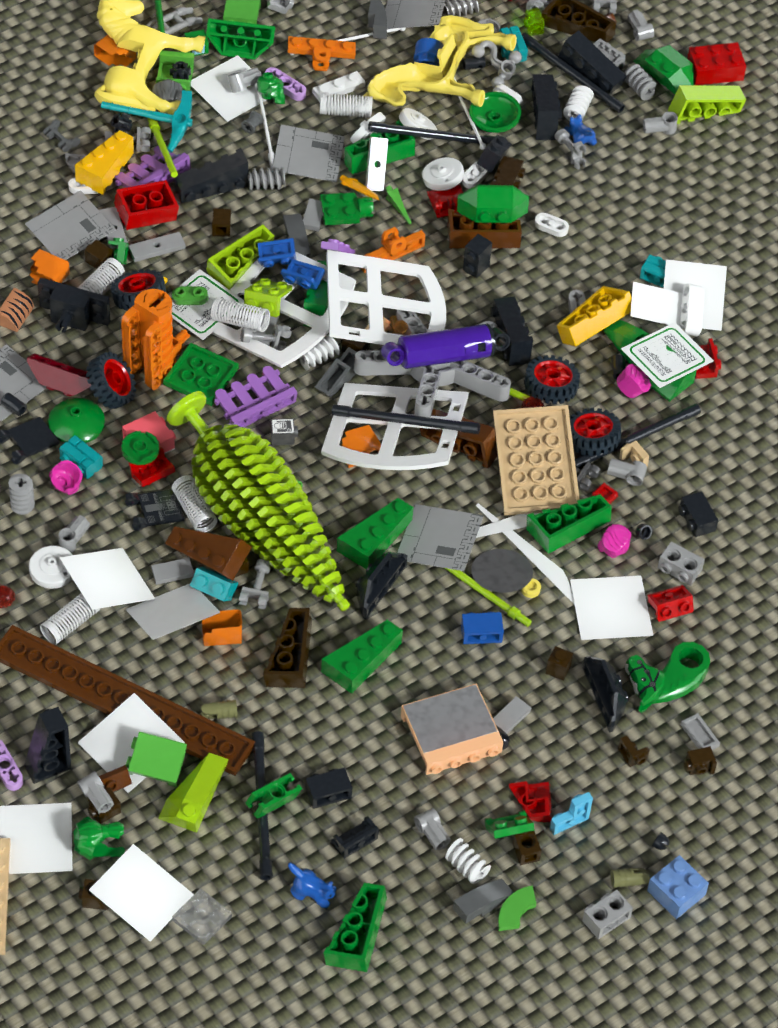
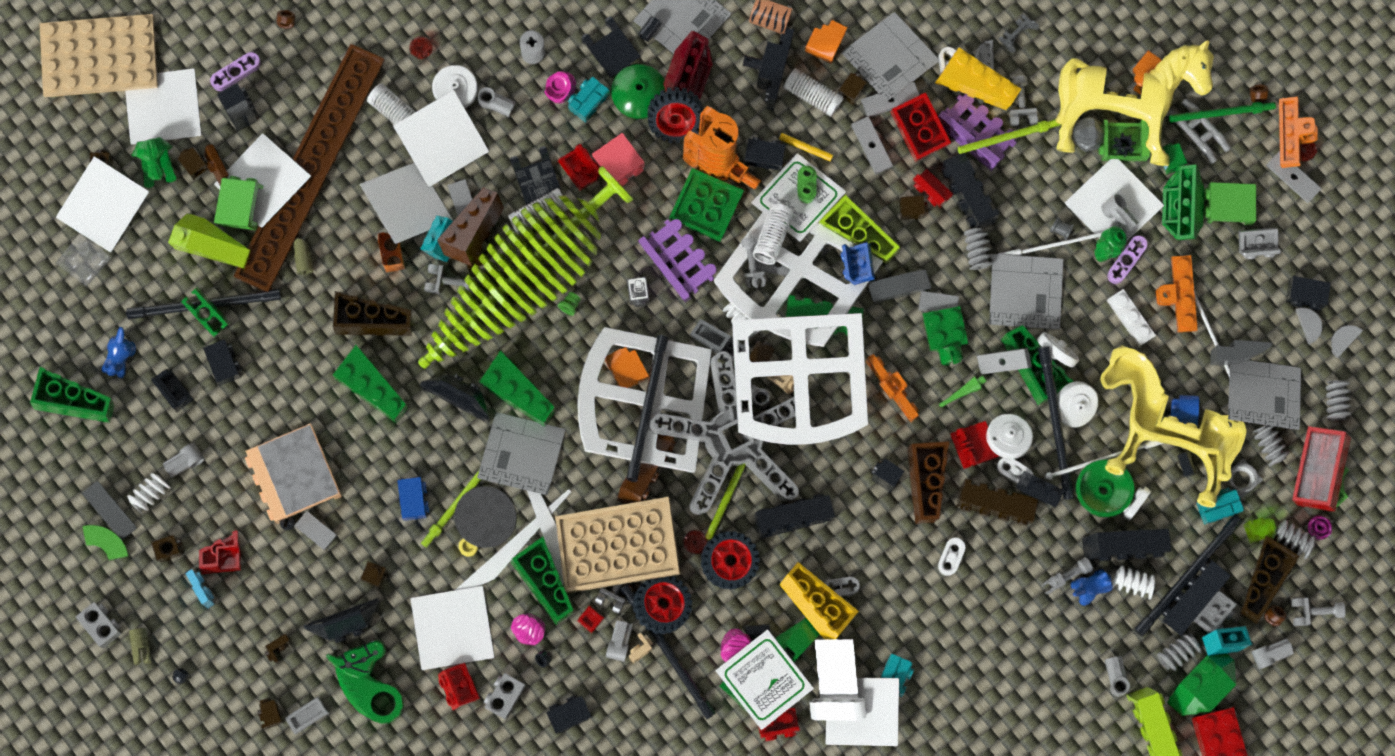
camera: 85 degrees right, 25 degrees up
light grey piece [77,771,114,813] -> none
teal piece [101,90,193,153] -> none
green bracket [108,238,129,265] -> none
black gear [111,112,133,133] -> none
wheel [111,269,166,311] -> none
green tile [121,431,159,465] -> none
lime bracket [244,278,292,317] -> none
blue bracket [281,259,326,290] -> none
white piece [320,93,373,118] -> none
medium lavender plate [321,239,355,254] -> none
light orange bar [340,175,379,200] -> none
dark purple piece [381,324,510,369] -> none
clear orange piece [390,316,408,335] -> none
green wedge [457,185,529,223] -> none
light grey piece [472,40,522,88] -> none
green plate [484,810,535,839] -> none
medium blue brick [647,855,709,919] -> none
none -> red bracket [913,169,953,208]
none -> teal brick [1202,626,1252,656]

